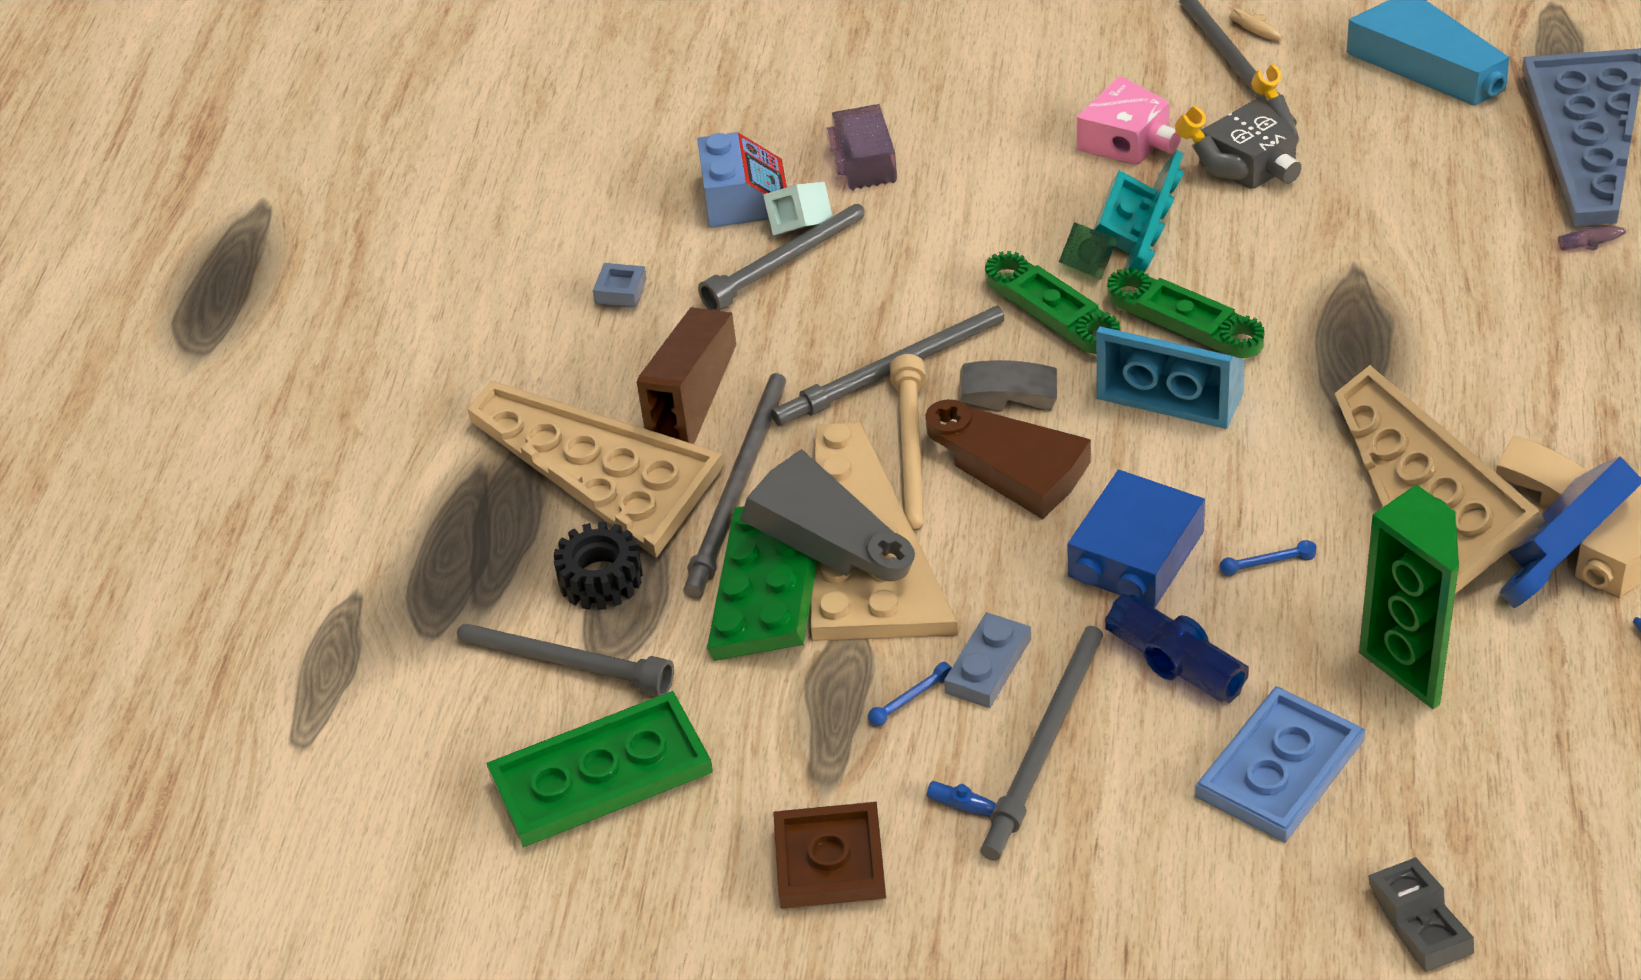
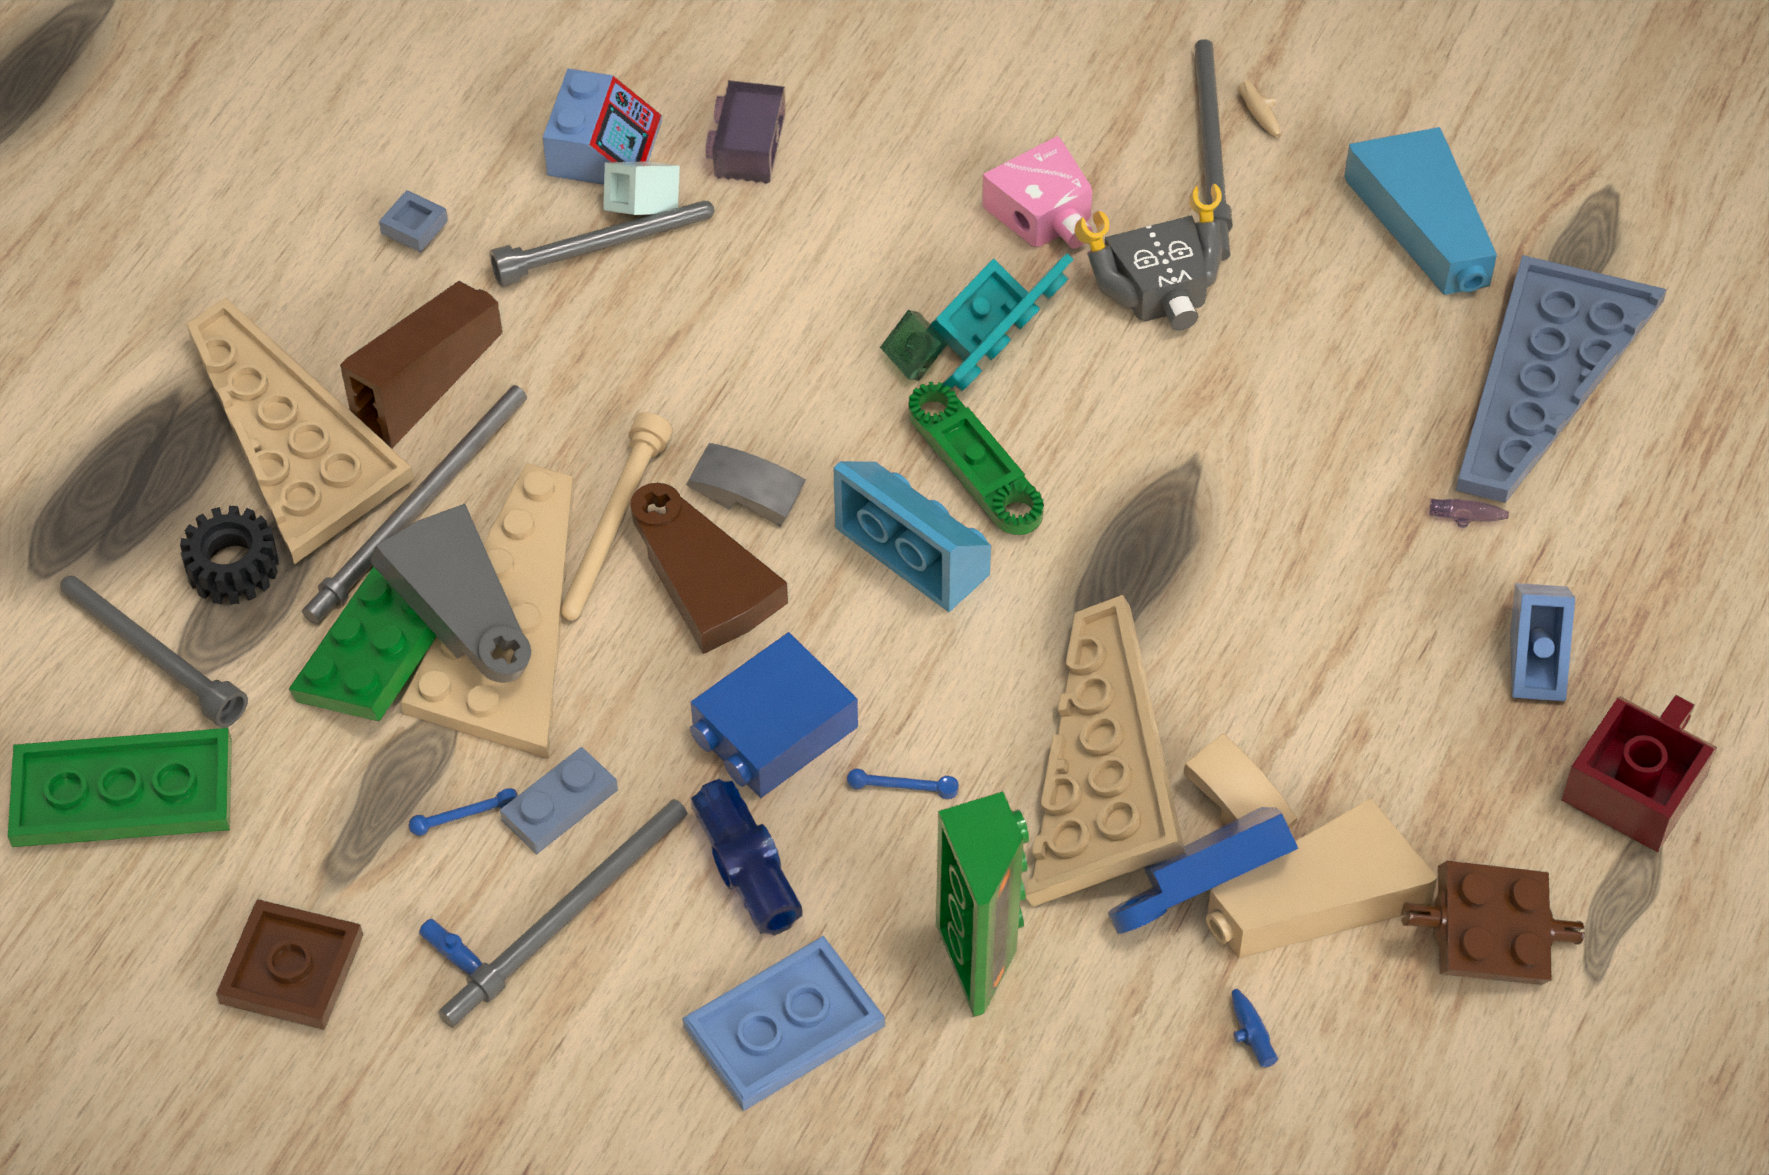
camera: 15 degrees right, 10 degrees up
dark grey bar [771,306,1004,426] -> none
green plate [985,251,1121,354] -> none

